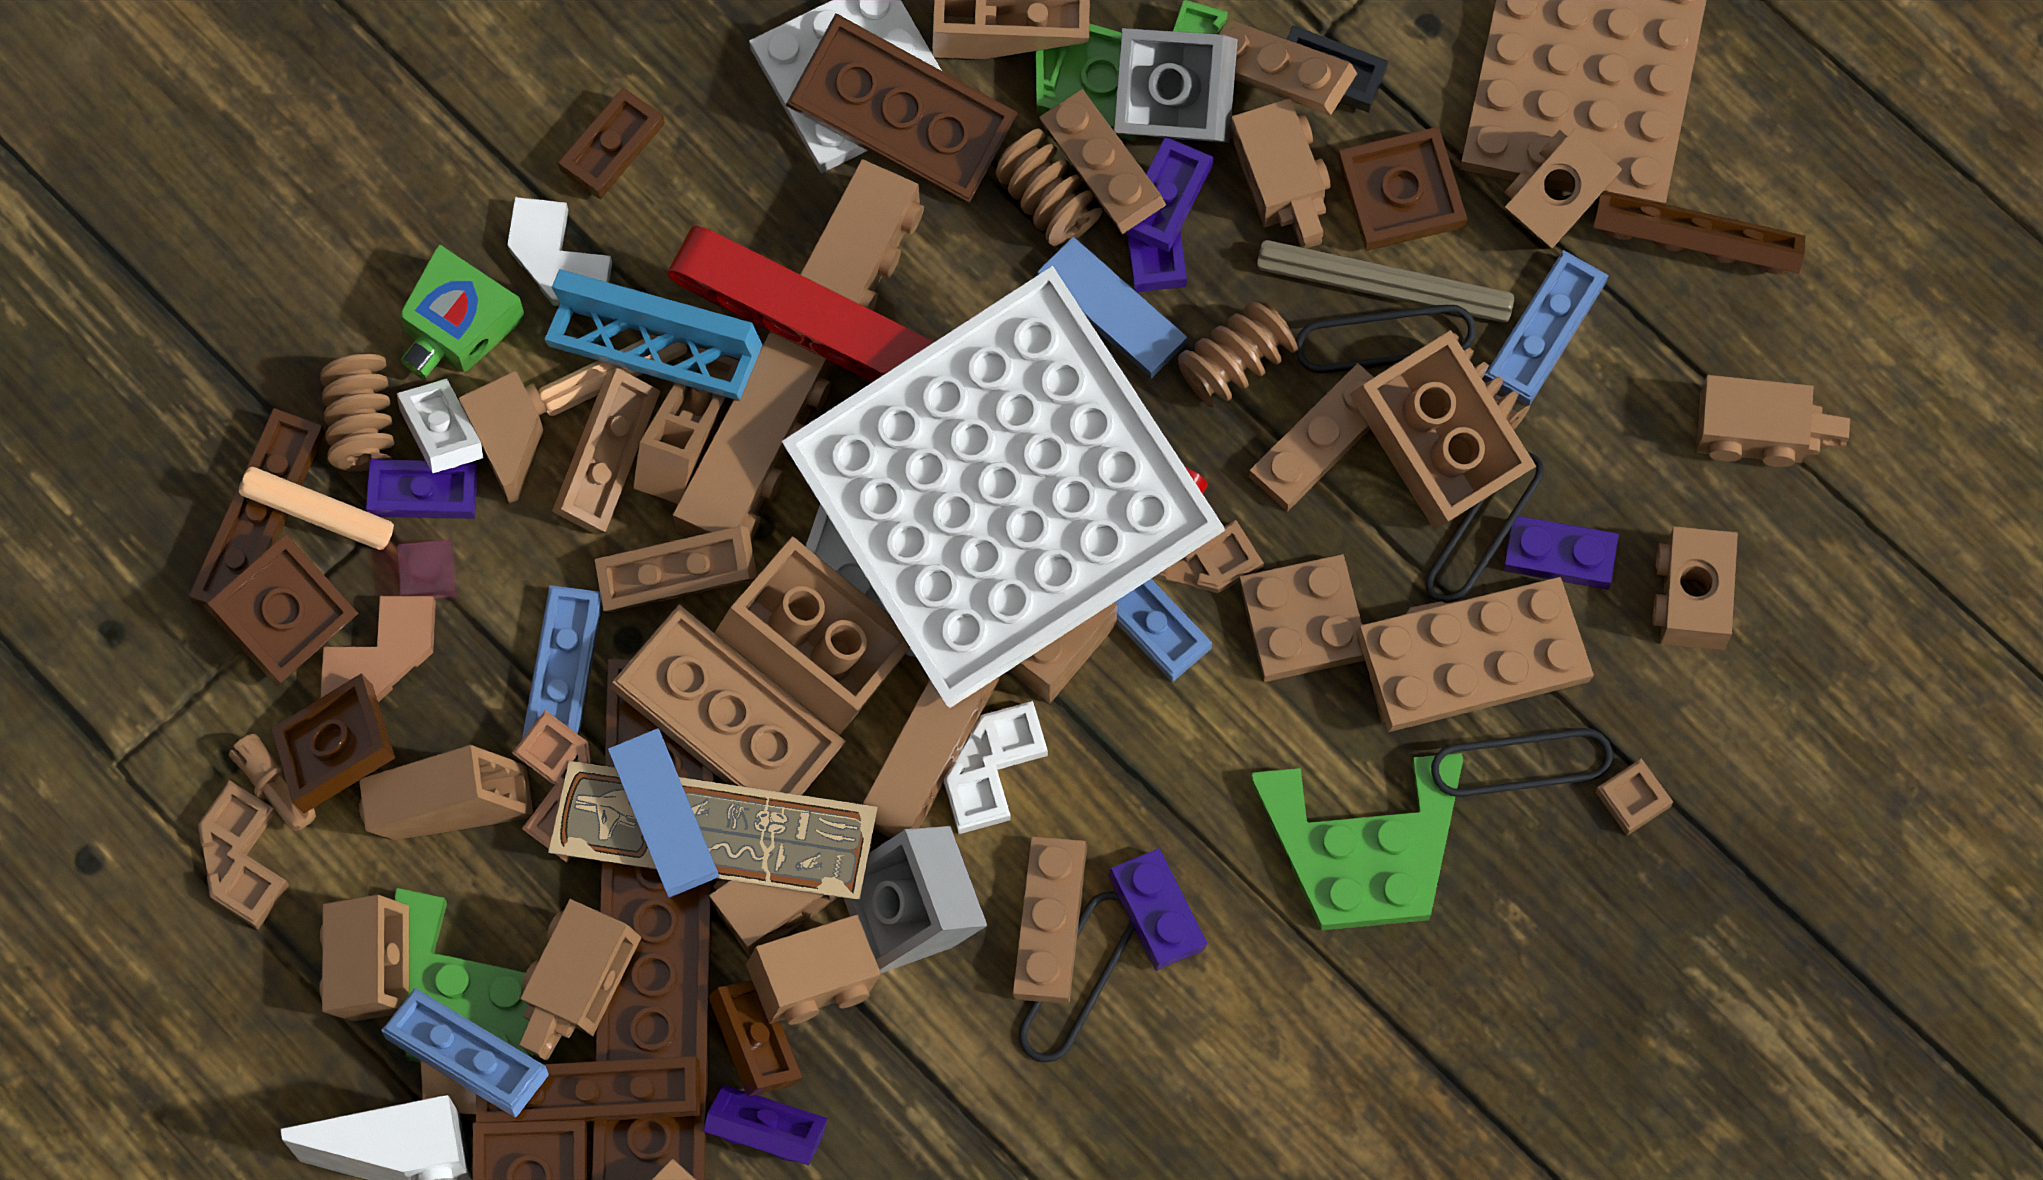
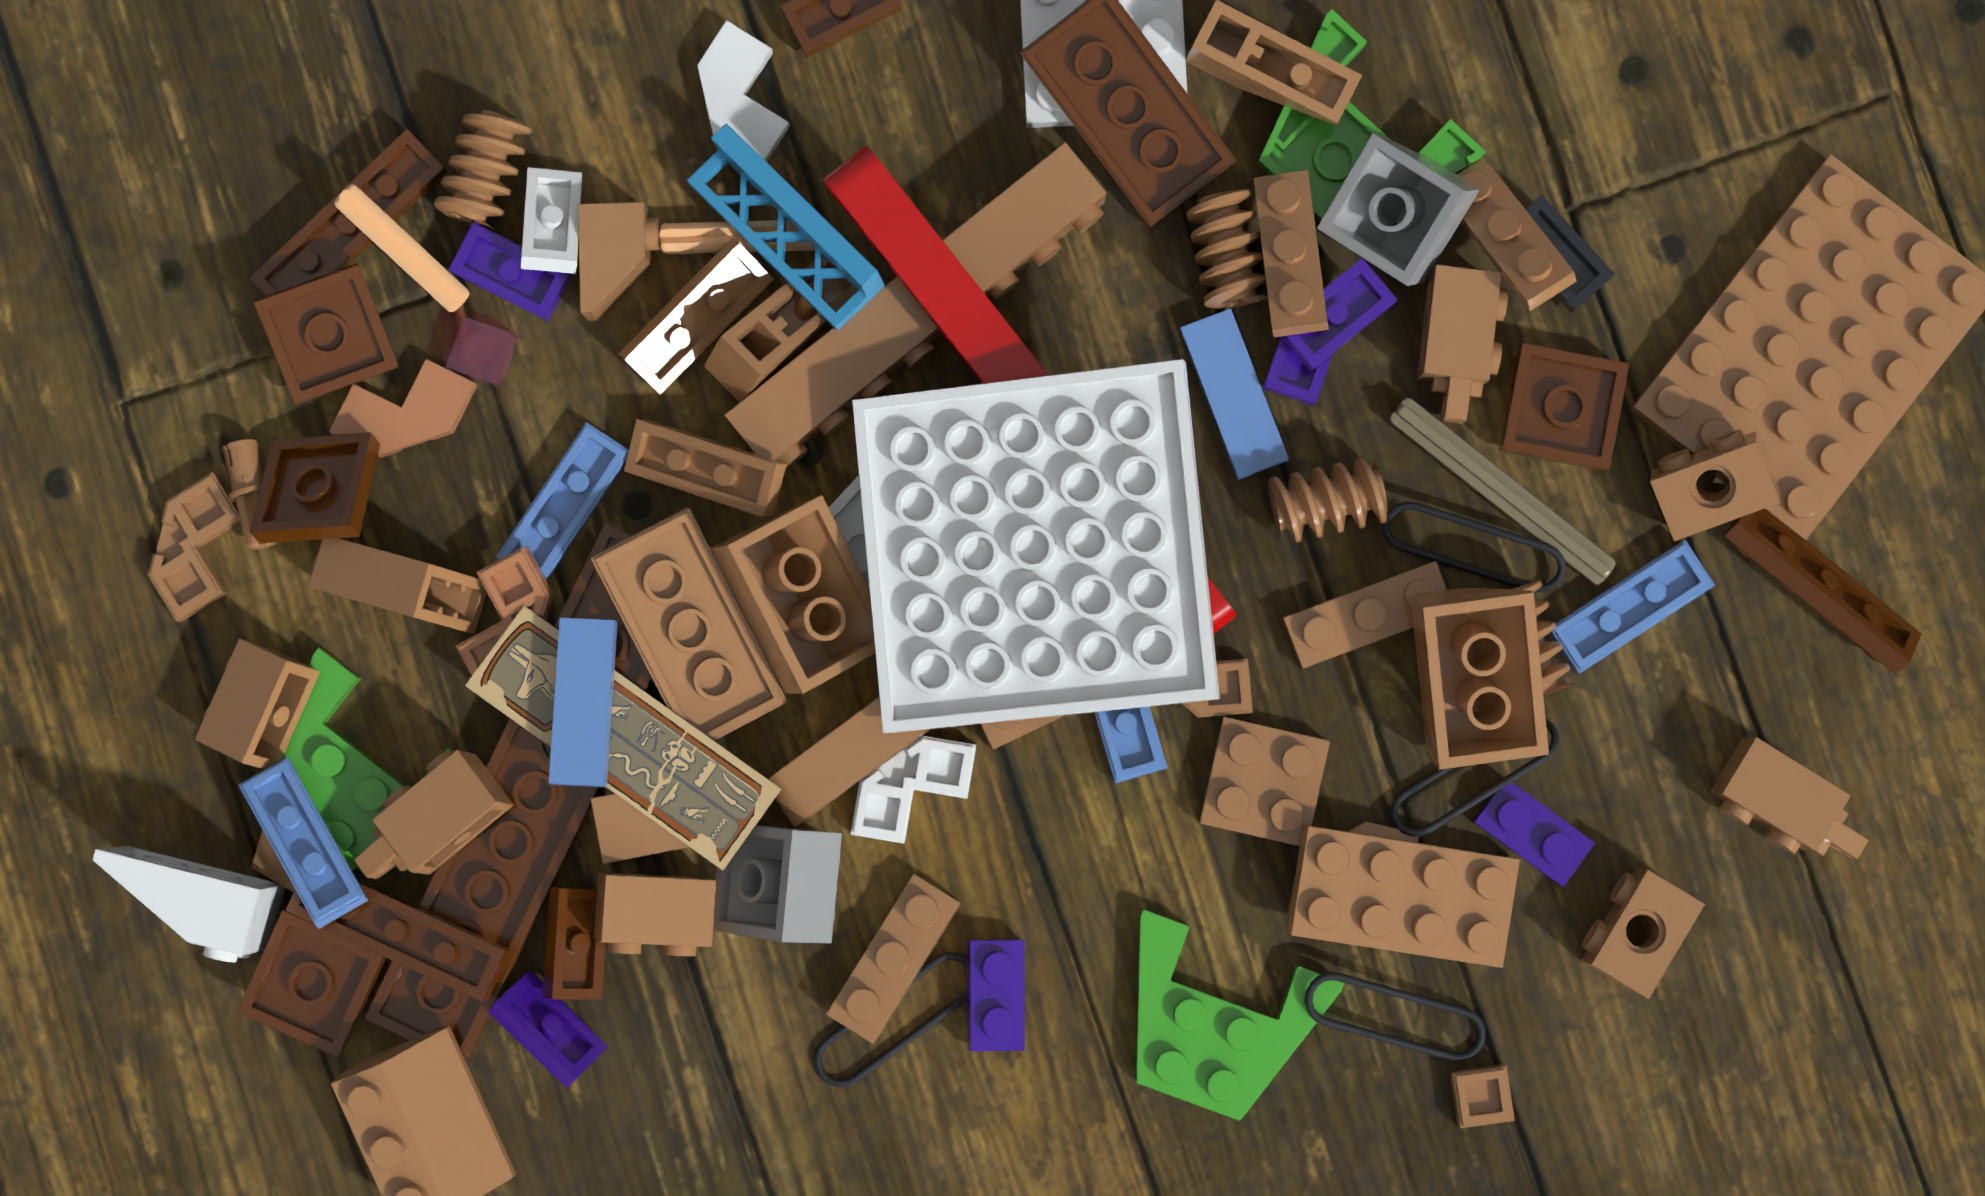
camera: 20 degrees right, 15 degrees up
bright green torso [400,245,525,379] -> none

